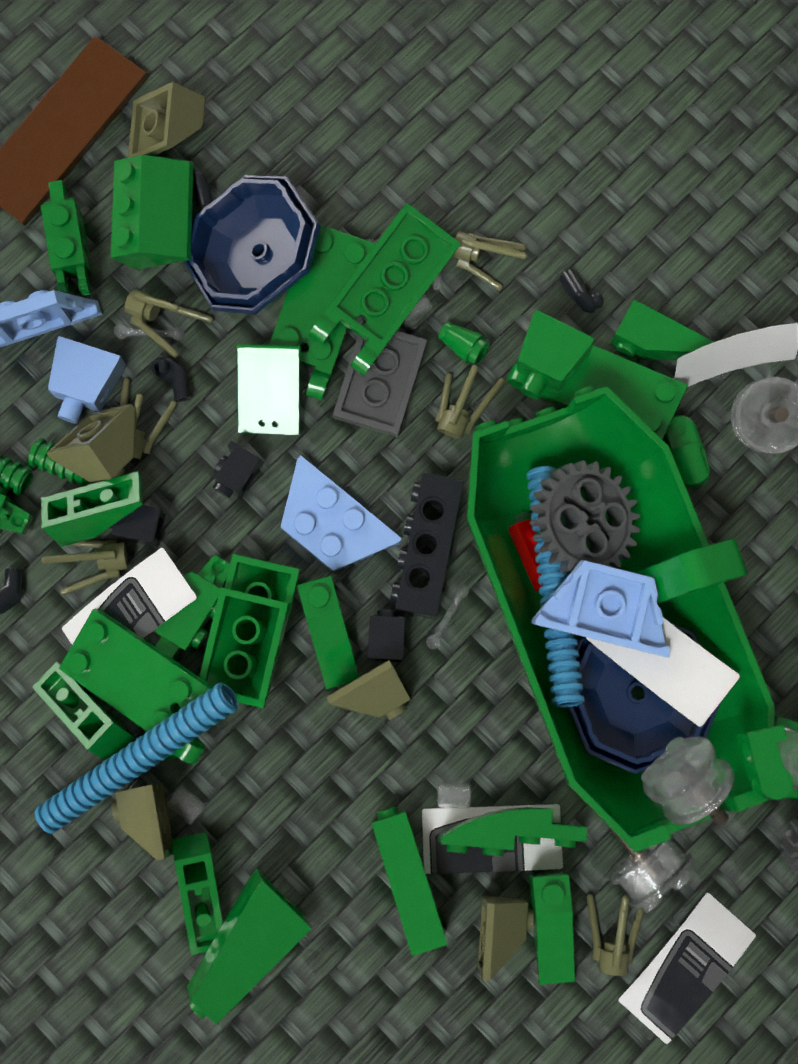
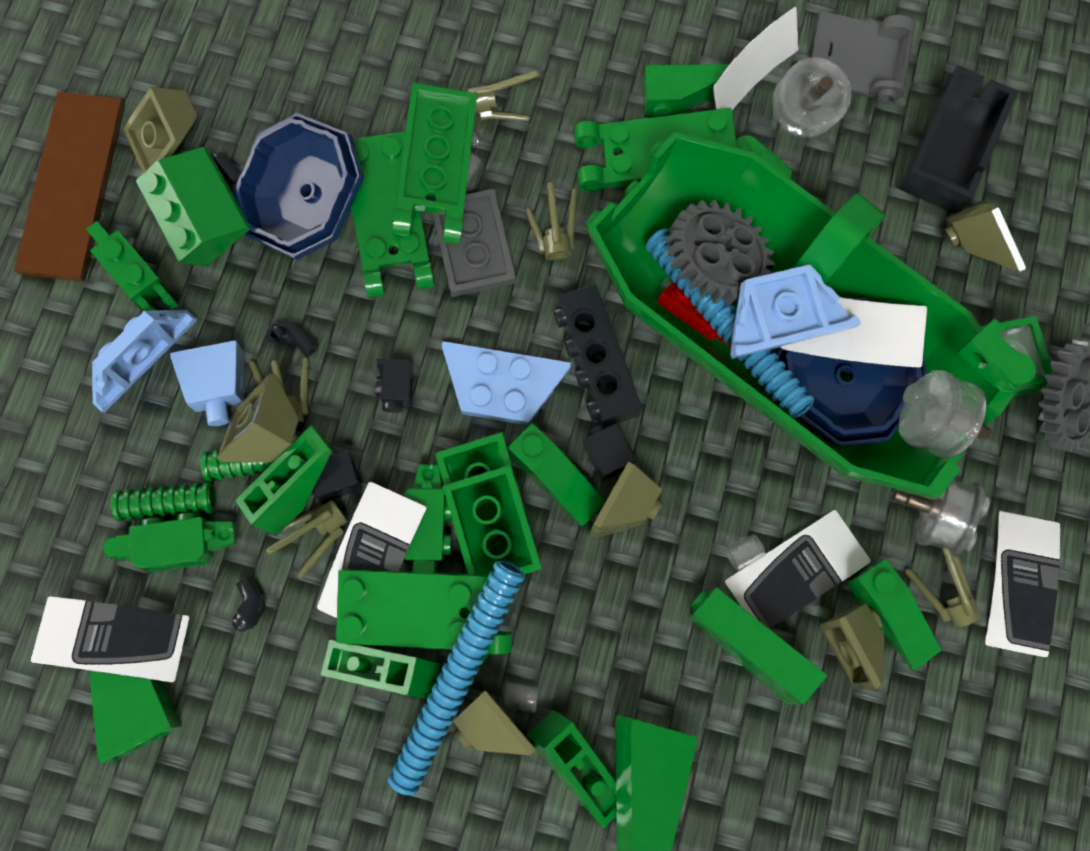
camera: 30 degrees left, 5 degrees down
clear hinge [114,324,185,340] -> none
olive plant [124,288,213,357] -> none
container [236,344,301,435] -> none
clear hinge [426,585,469,649] -> none
green cone [438,321,490,366] -> none
green slope [438,807,588,856] -> none
green torso [517,310,595,400] -> none
black arm [559,269,603,313] -> none

